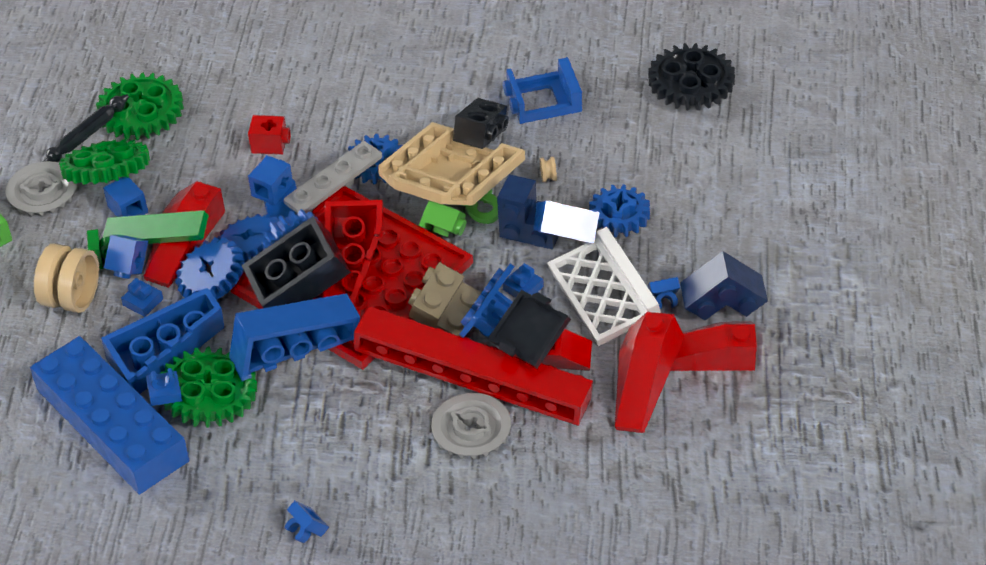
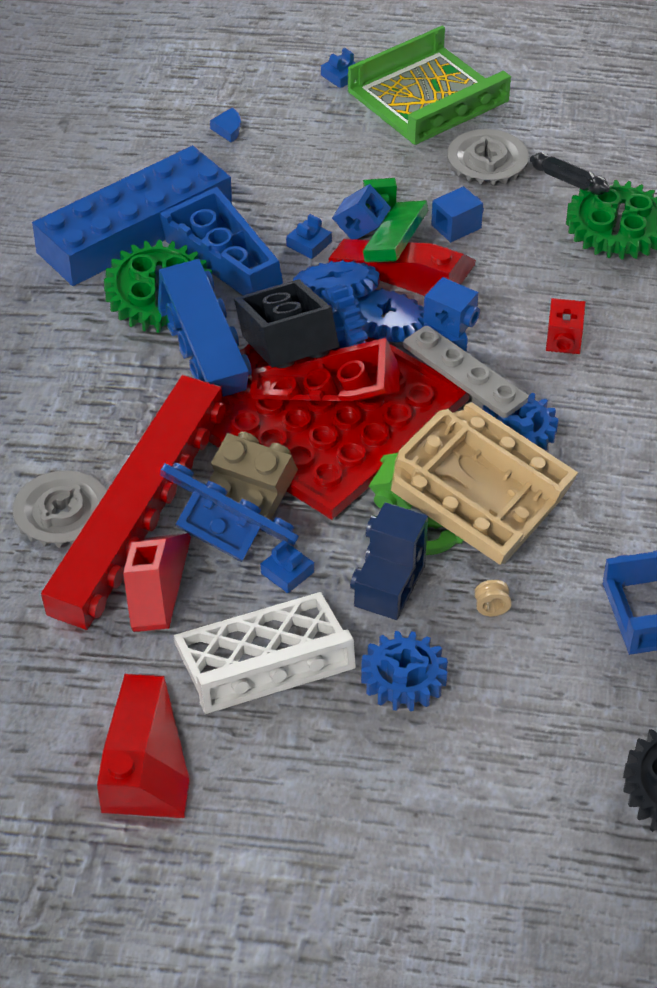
camera: 90 degrees right, 0 degrees up
tan wheel [34,243,99,313] -> none
green gear [59,139,150,185] -> none
blue tile [146,368,182,406] -> none
black brick [453,98,509,149] -> none
black piece [488,289,571,369] -> none
hinge [534,200,599,244] -> none
red wedge [615,312,684,433] -> none
blue tile [647,277,680,310] -> none
dark blue brick [680,251,768,320] -> none

